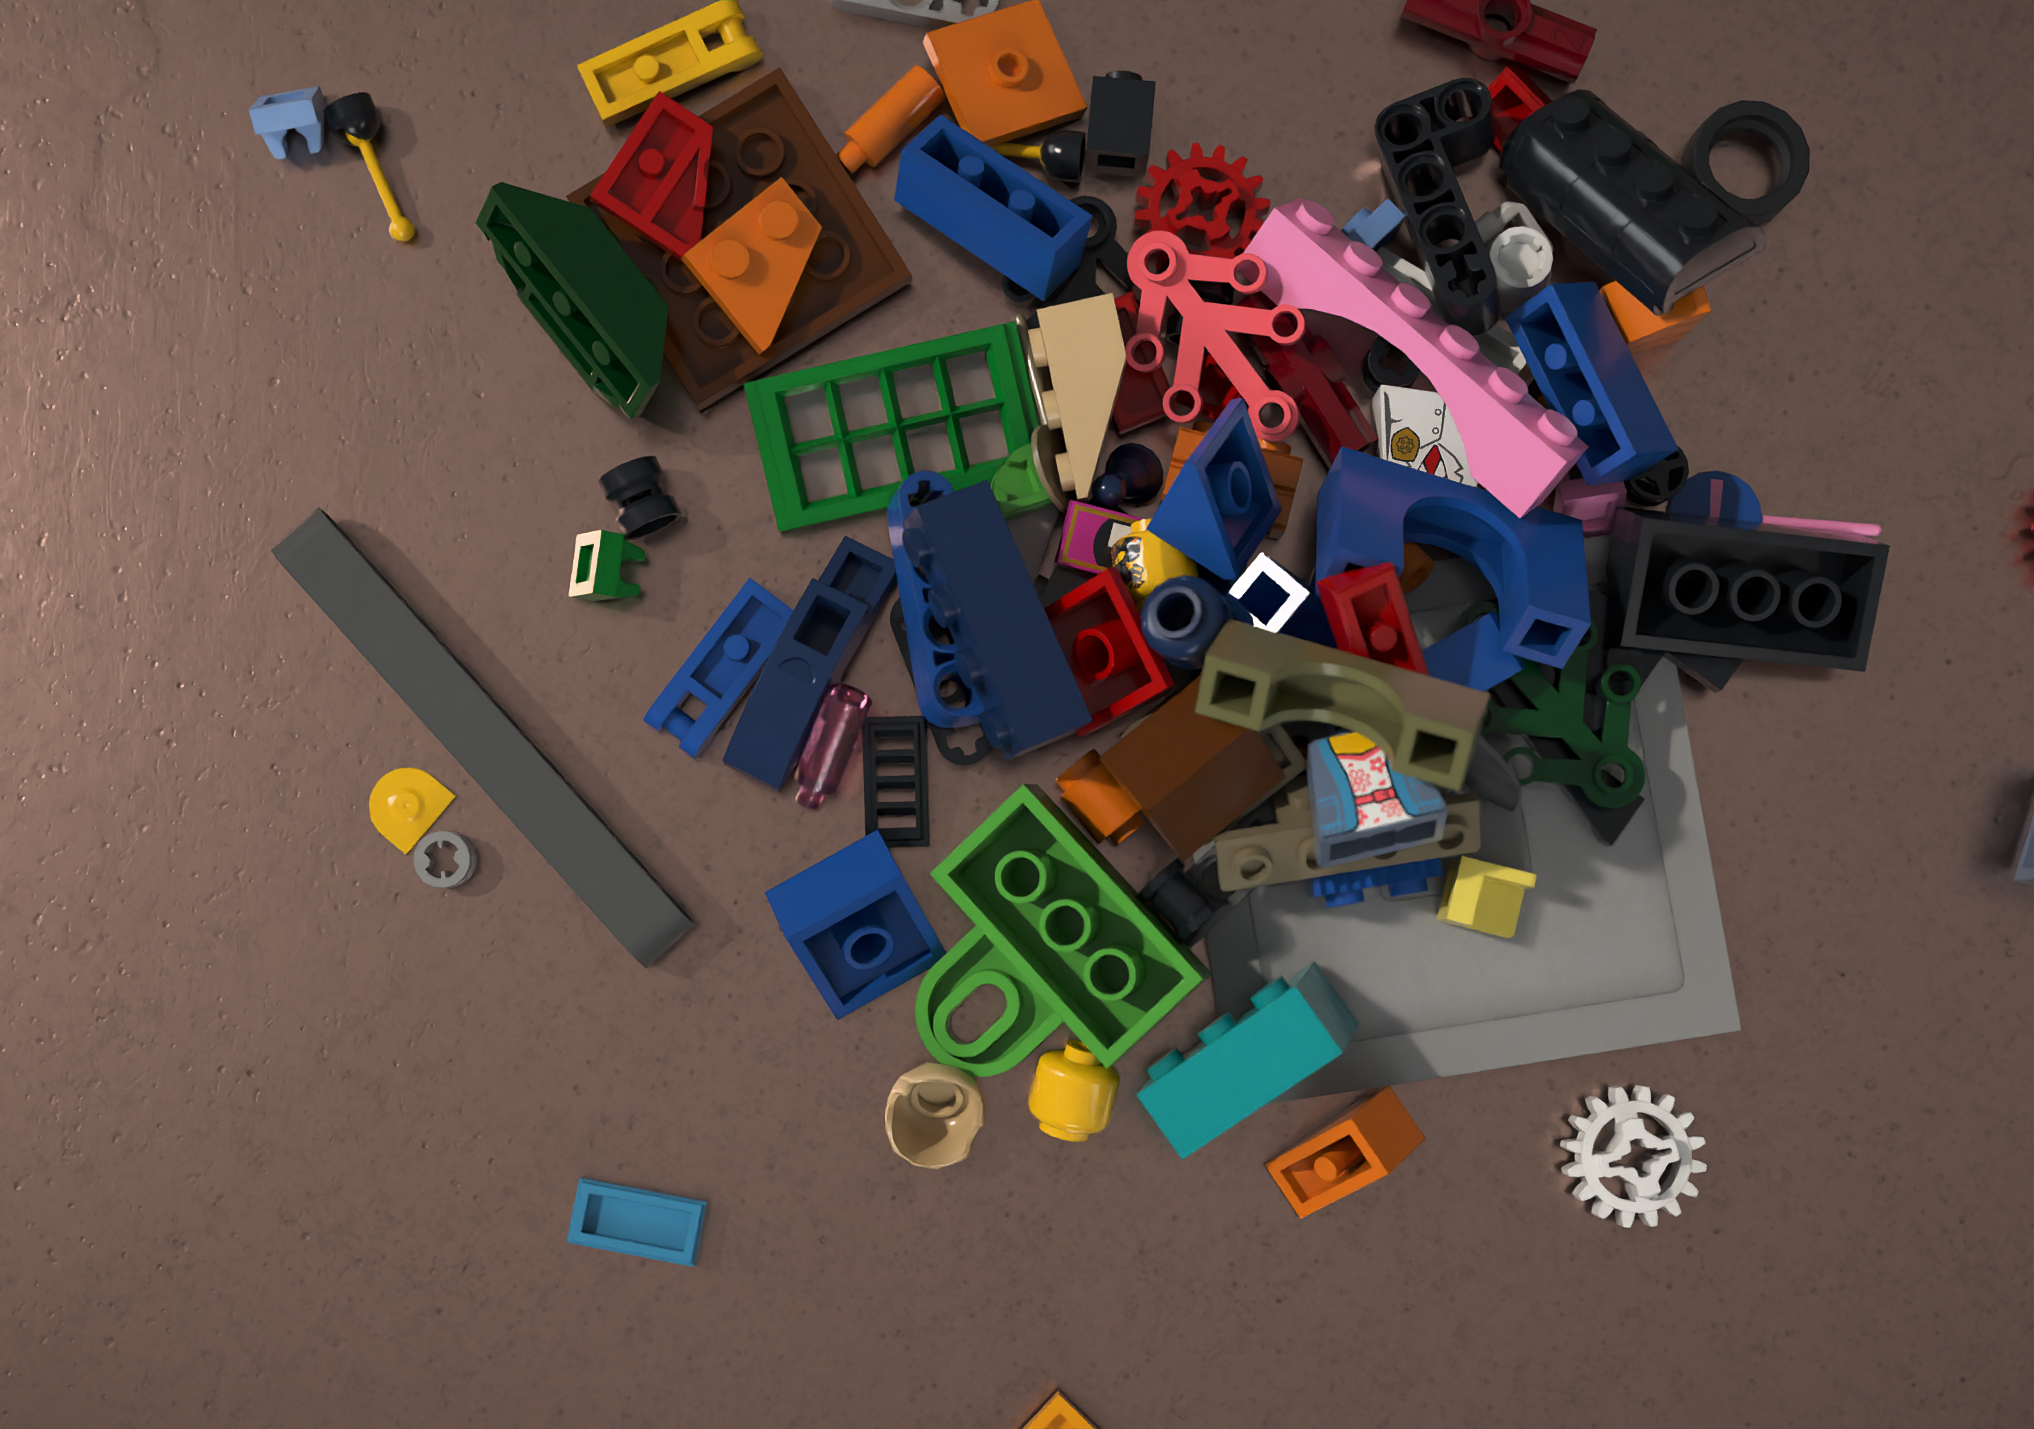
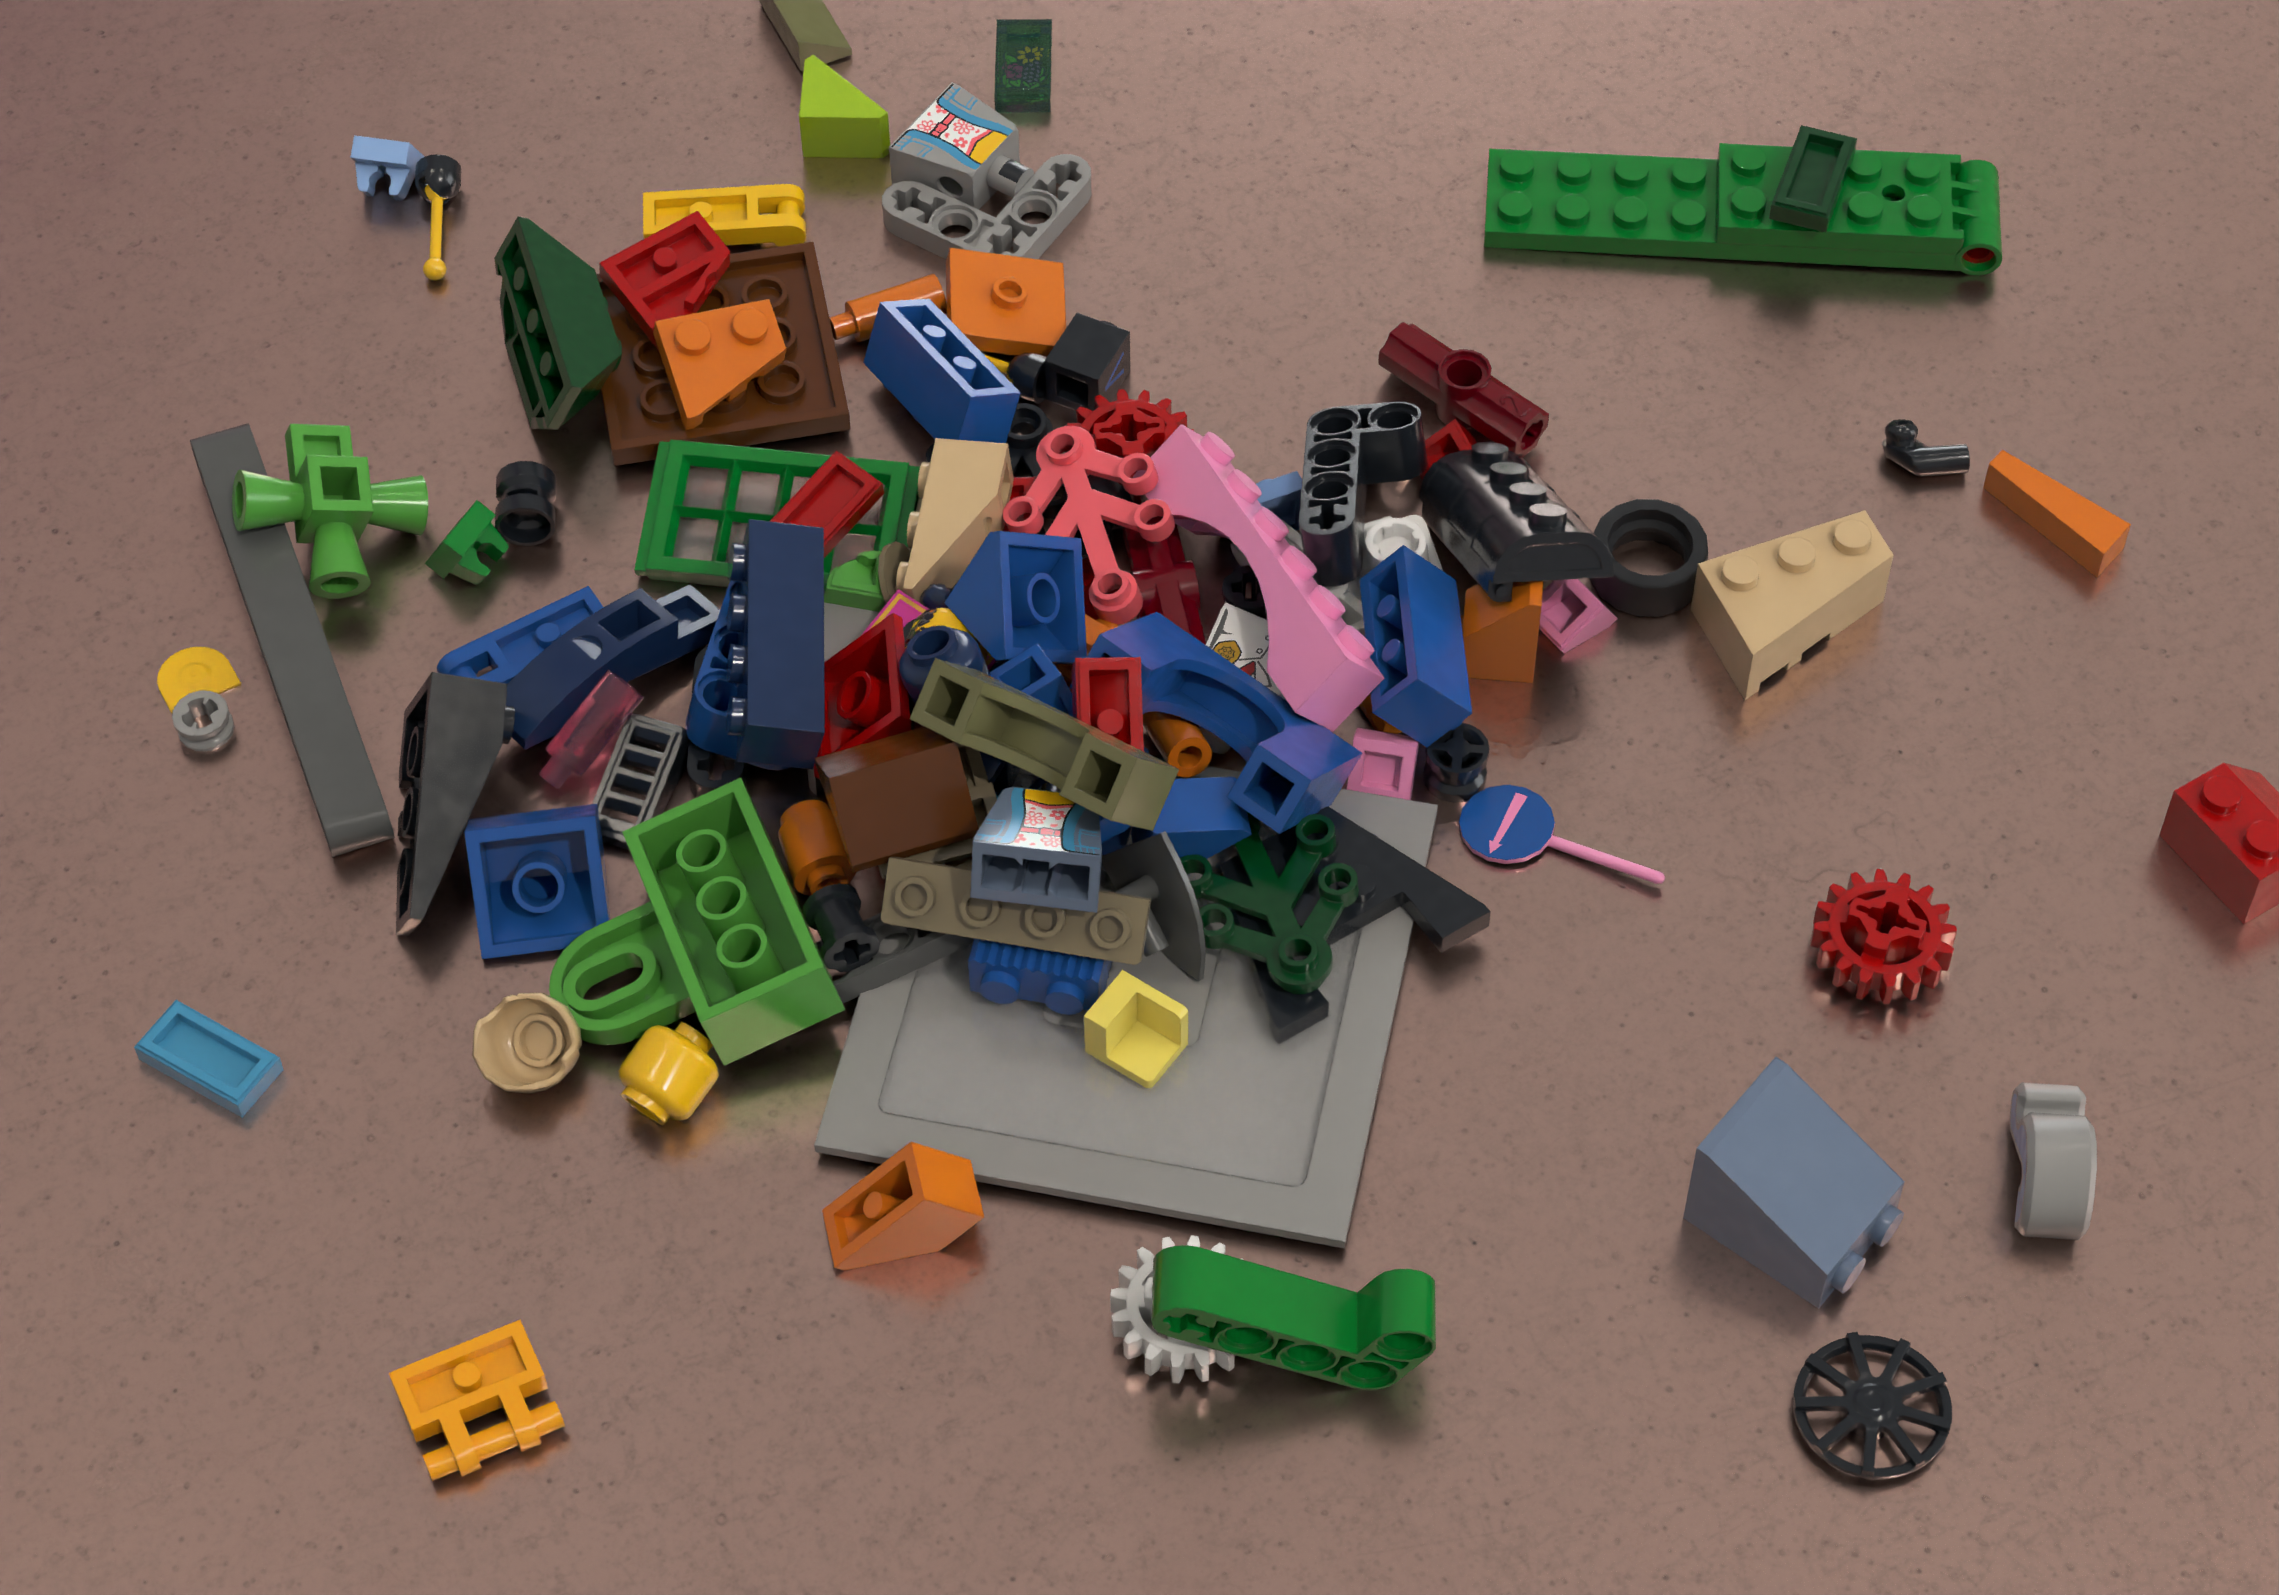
camera: 25 degrees right, 30 degrees down
teal wedge [1136,961,1359,1160] -> none
black slope [1606,506,1890,672] -> none
none -> bright green brick [232,424,428,599]
none -> black wedge [396,672,515,937]
none -> red tile [770,450,885,558]
none -> green beam [1151,1245,1436,1390]
none -> tan wedge [1691,510,1893,700]

